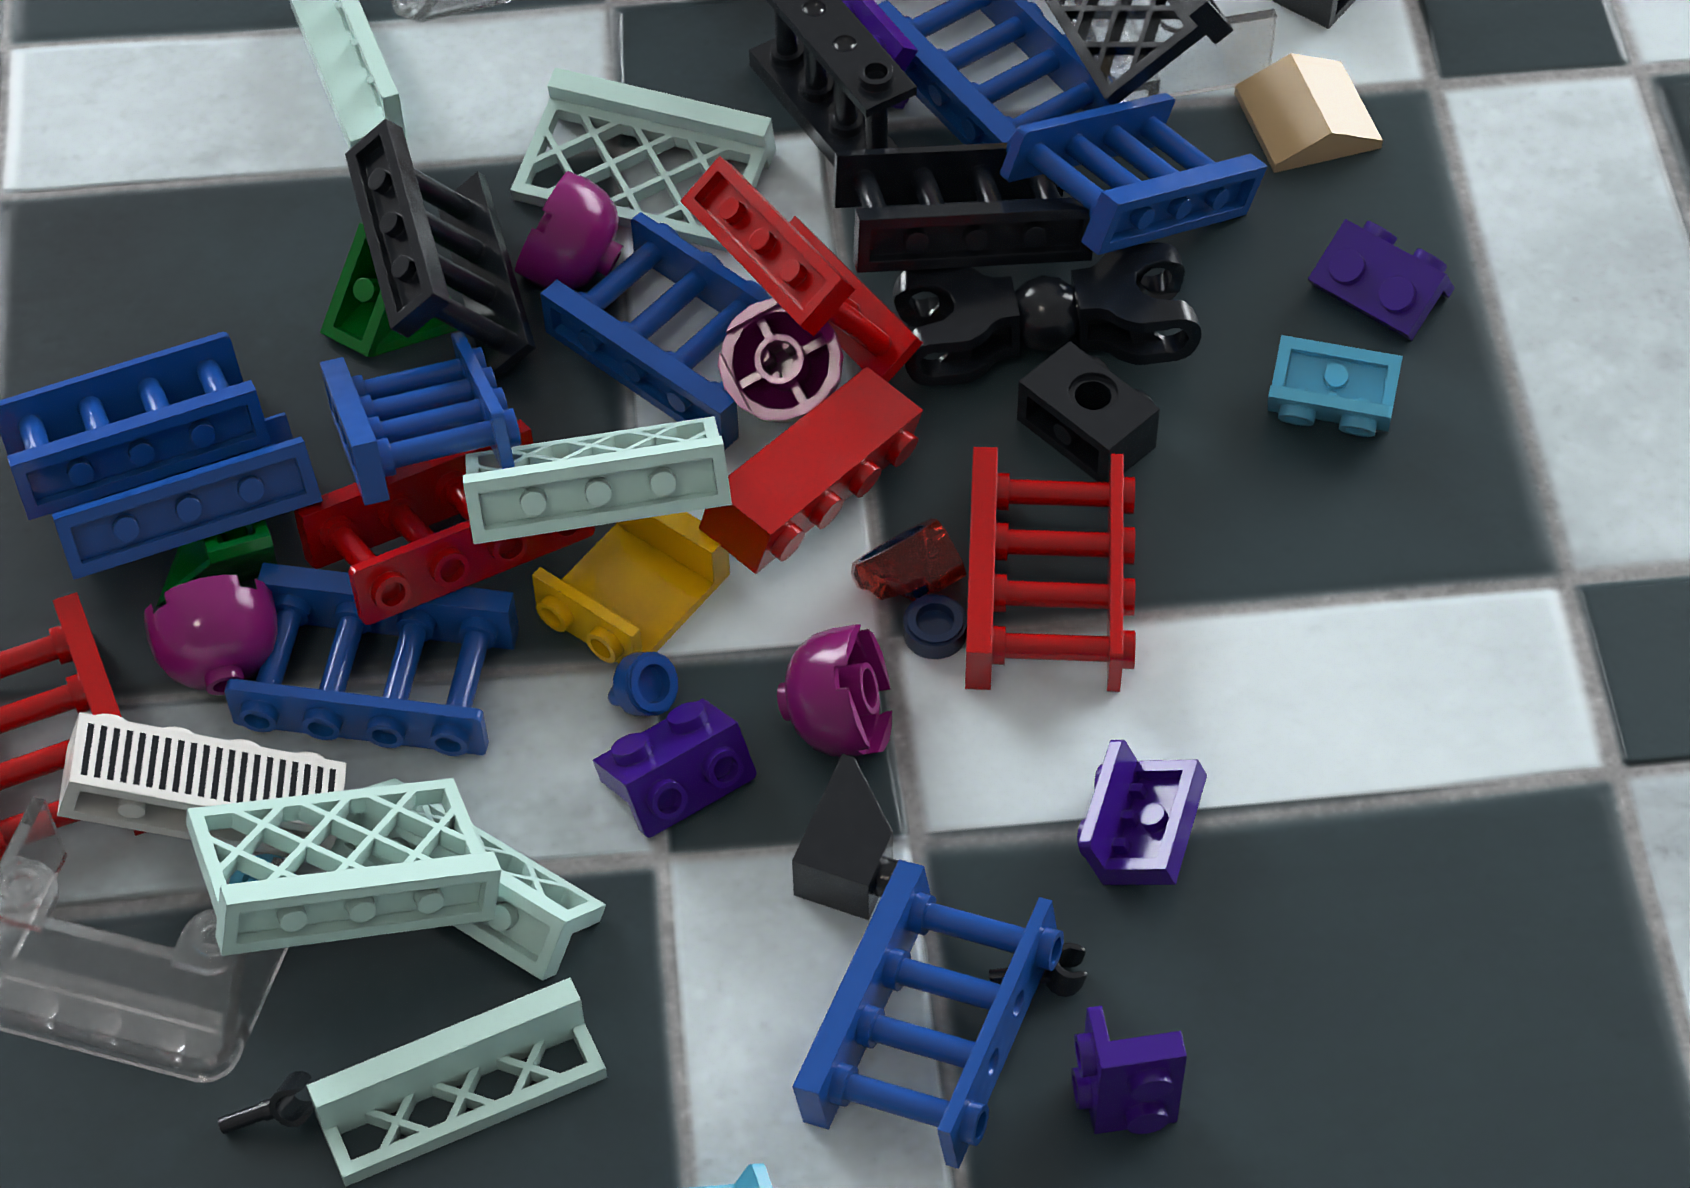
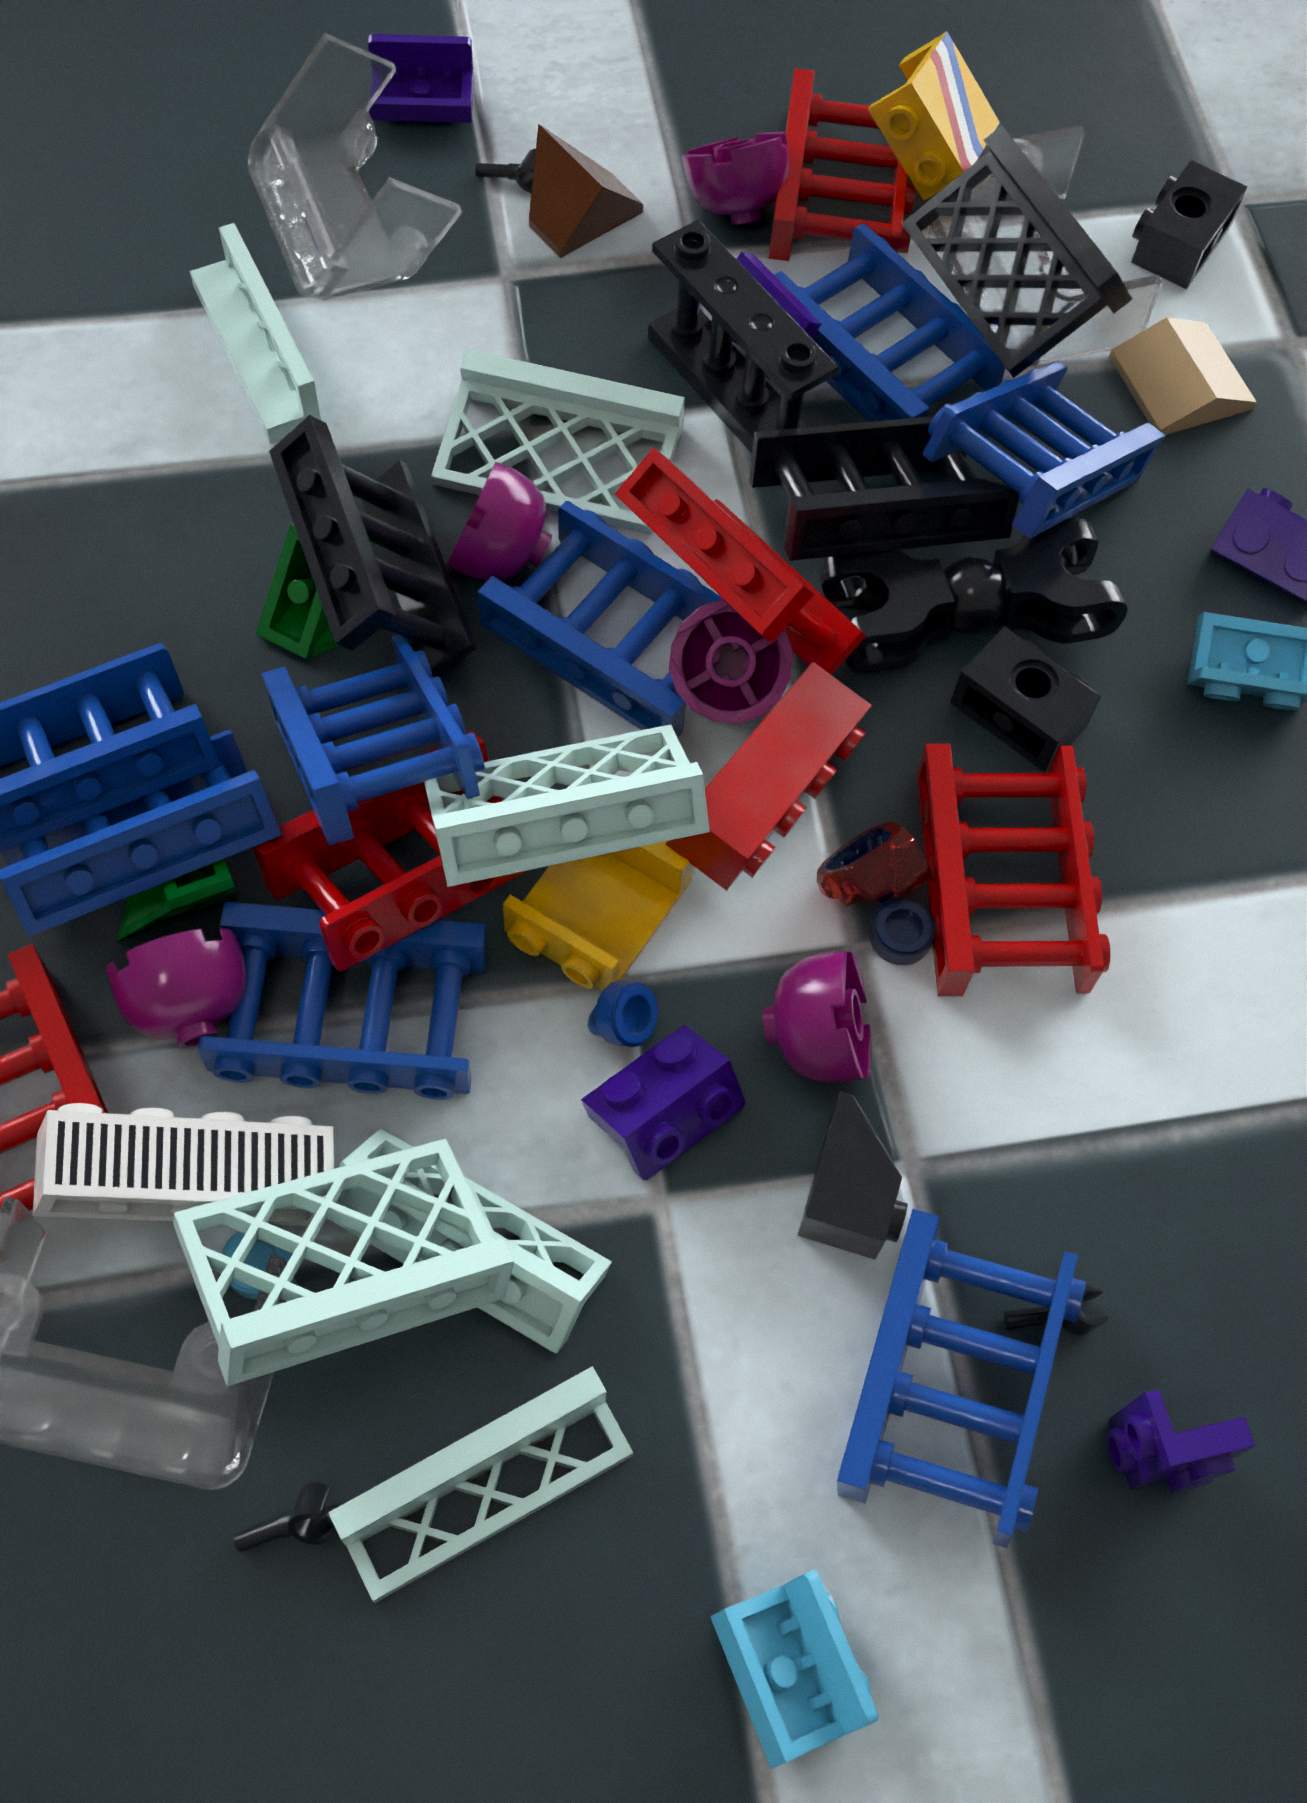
camera: 10 degrees left, 10 degrees up
dark purple bracket [1077,739,1207,885] -> none

